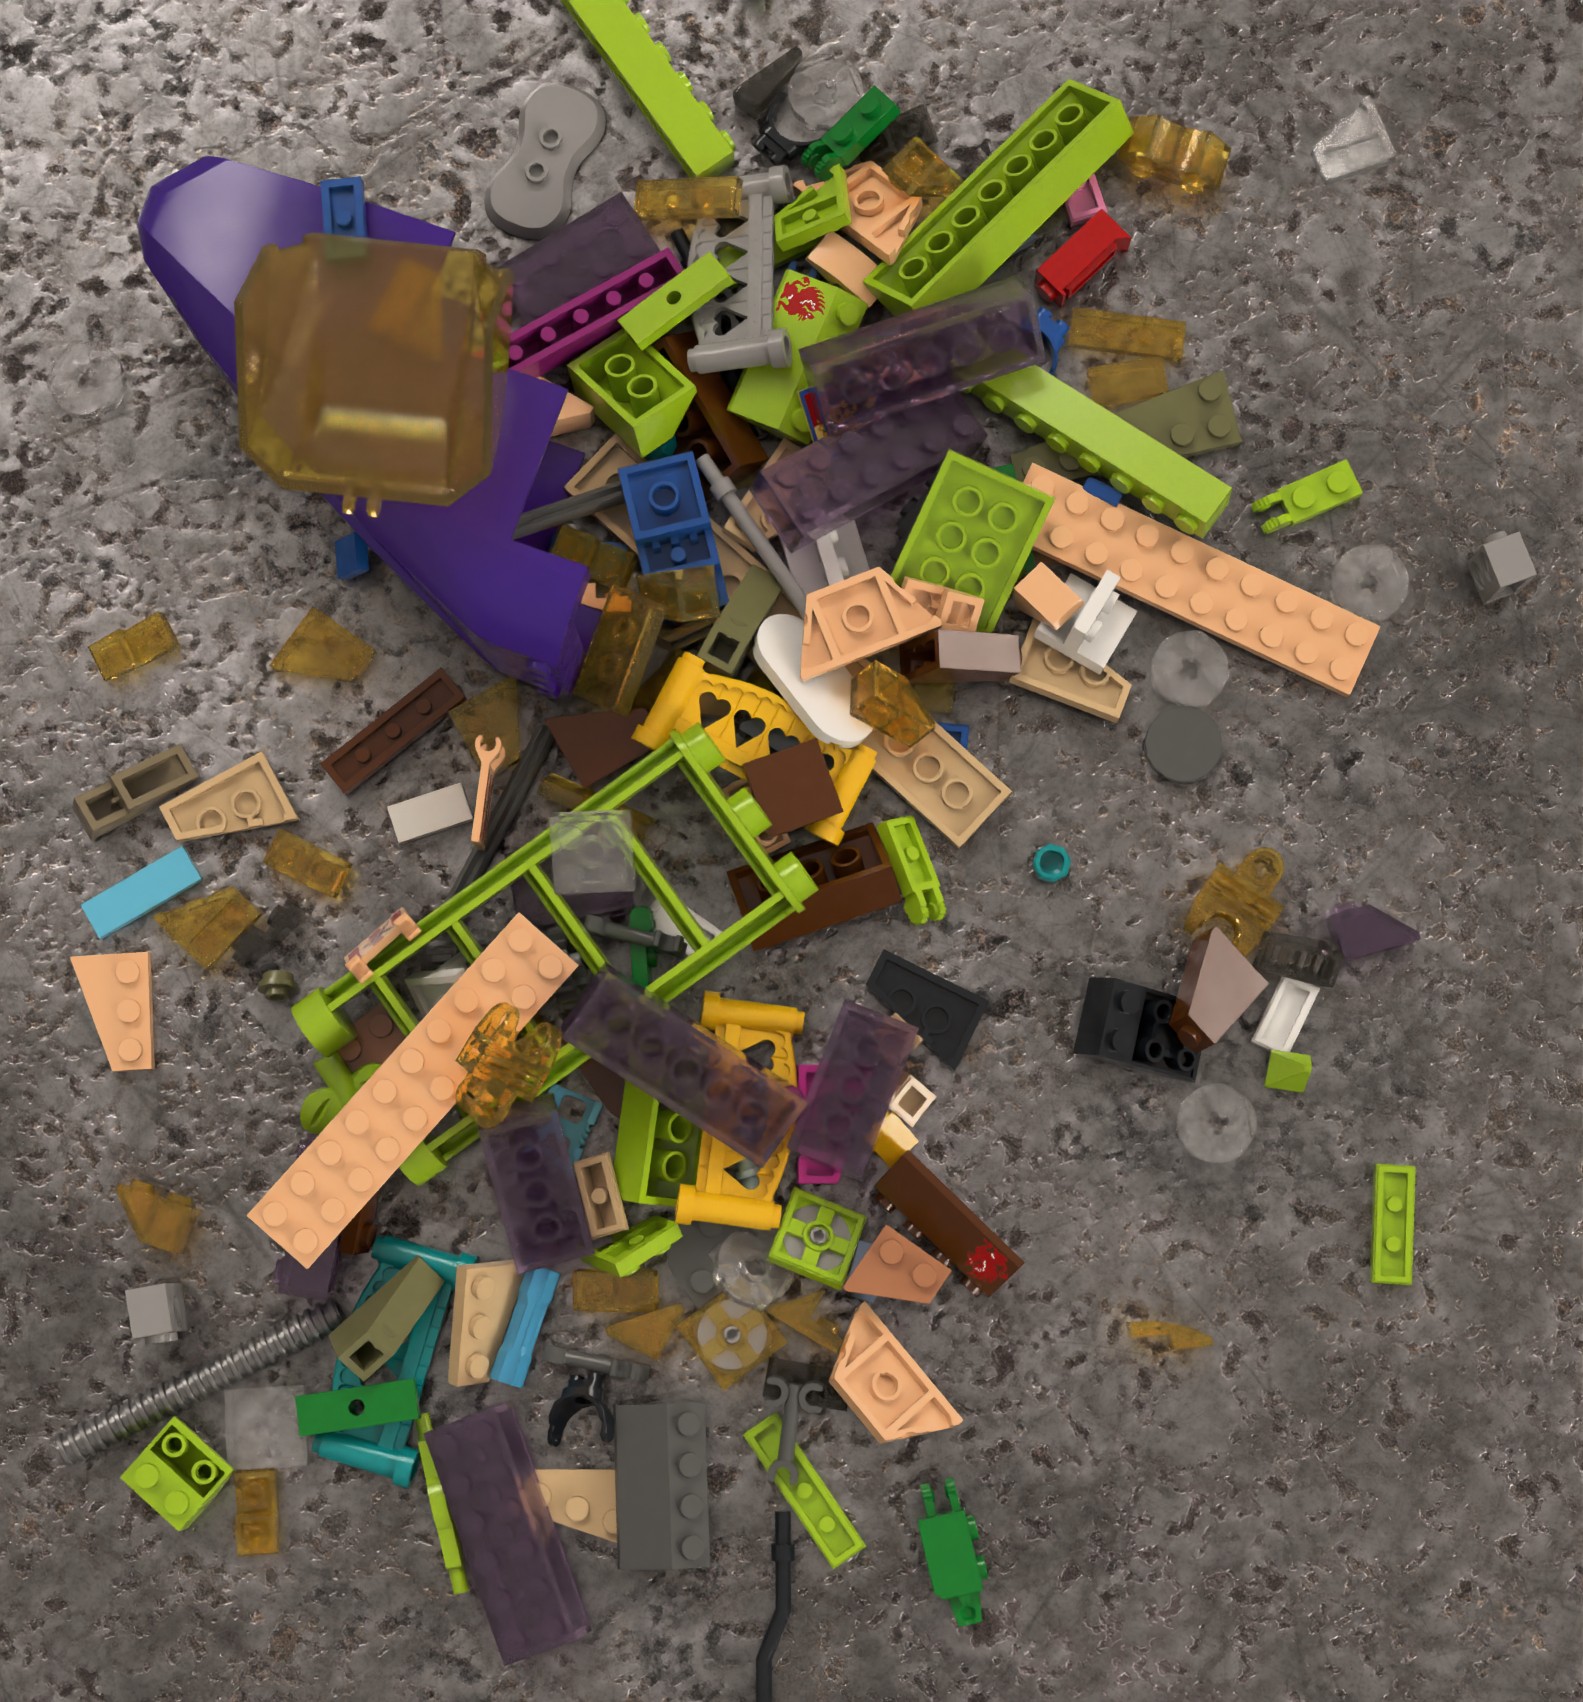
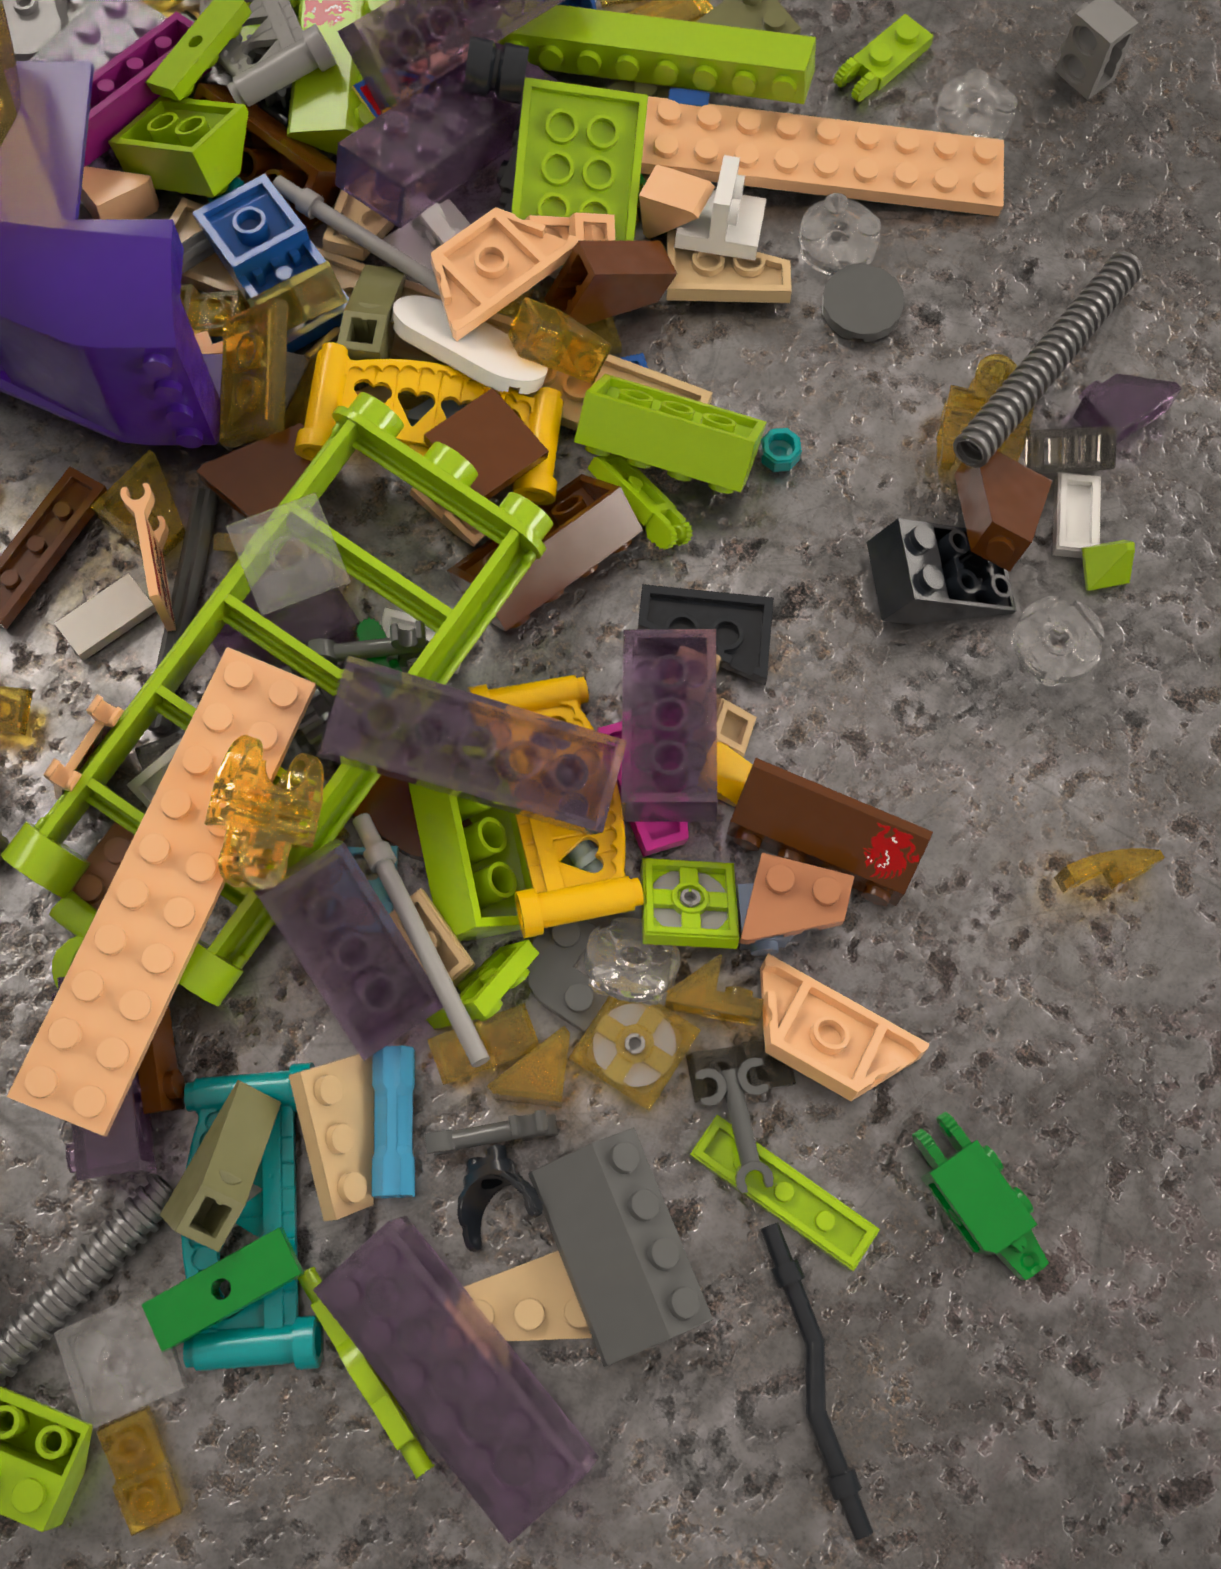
camera: 25 degrees left, 10 degrees down
none -> light grey bar [352,813,490,1068]
none -> black wheel [463,35,529,104]
none -> lime slope [574,374,767,494]
none -> flat silver piece [953,251,1143,468]

